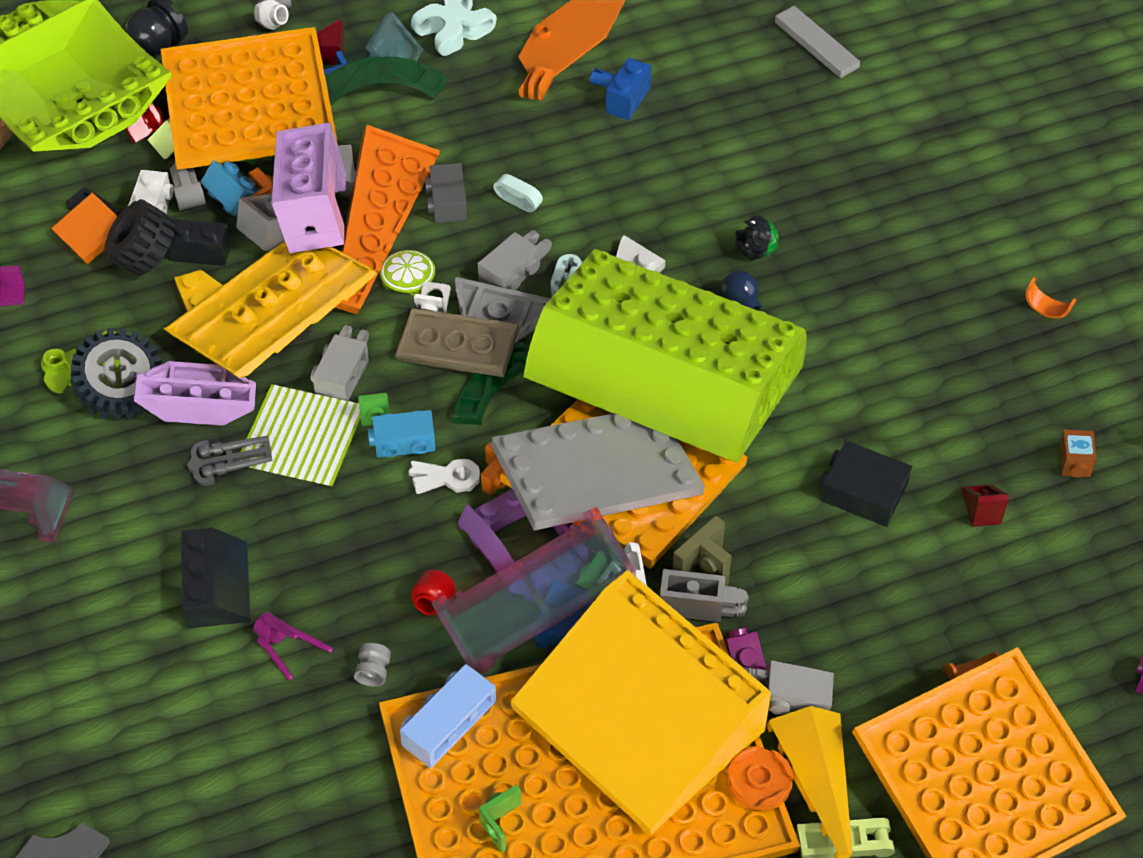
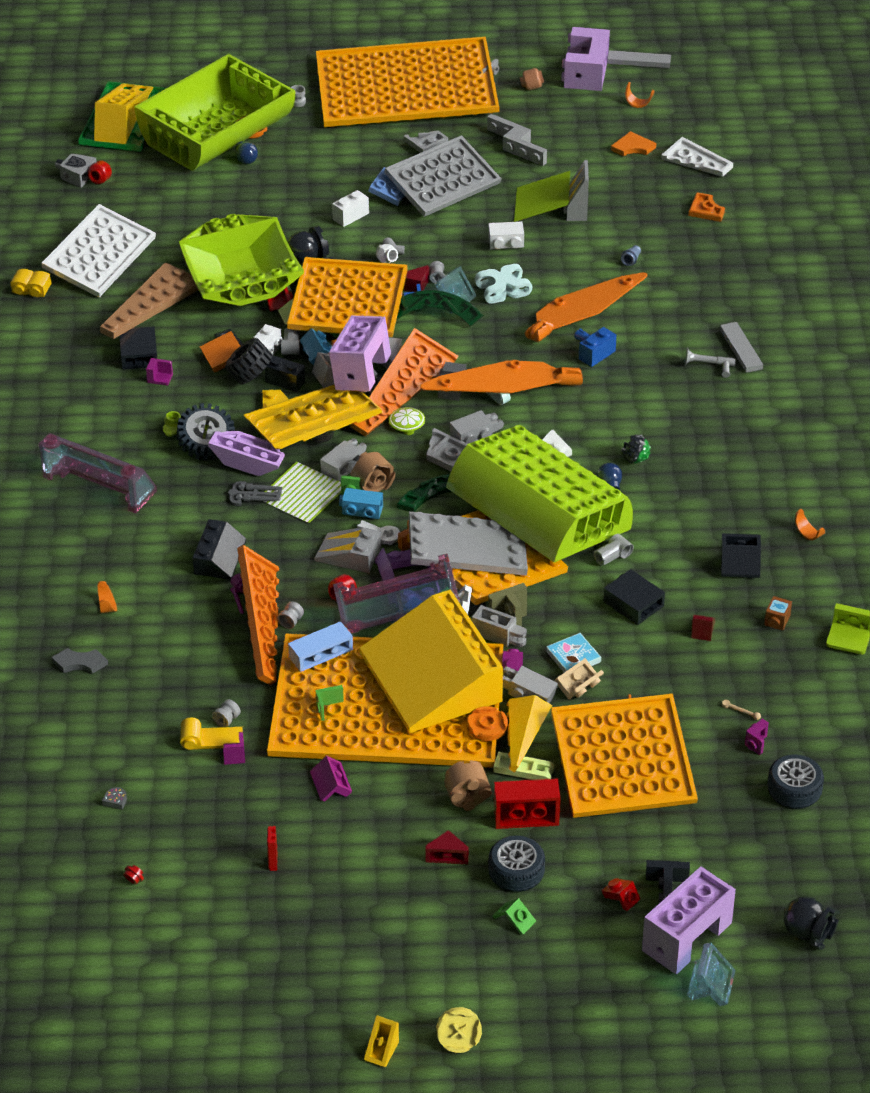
camera: 20 degrees right, 10 degrees down
dark tan tile [395,308,520,377] -> none
white bracket [414,282,451,313] -> none
none -> orange helmet [97,581,117,613]
none -> orange wing [237,545,279,685]
none -> light grey slope [314,527,382,573]
none -> medium nougat brick [350,452,395,492]
none -> orange wing [420,360,583,393]
none -> light grey bush [429,261,445,284]
none -> tile [546,633,601,673]
none -> tan bracket [554,658,604,700]
none -> light grey piece [594,534,634,566]
none -> light grey piece [685,347,735,378]
none -> black slope [720,533,761,578]
none -> tan hinge [722,700,761,720]

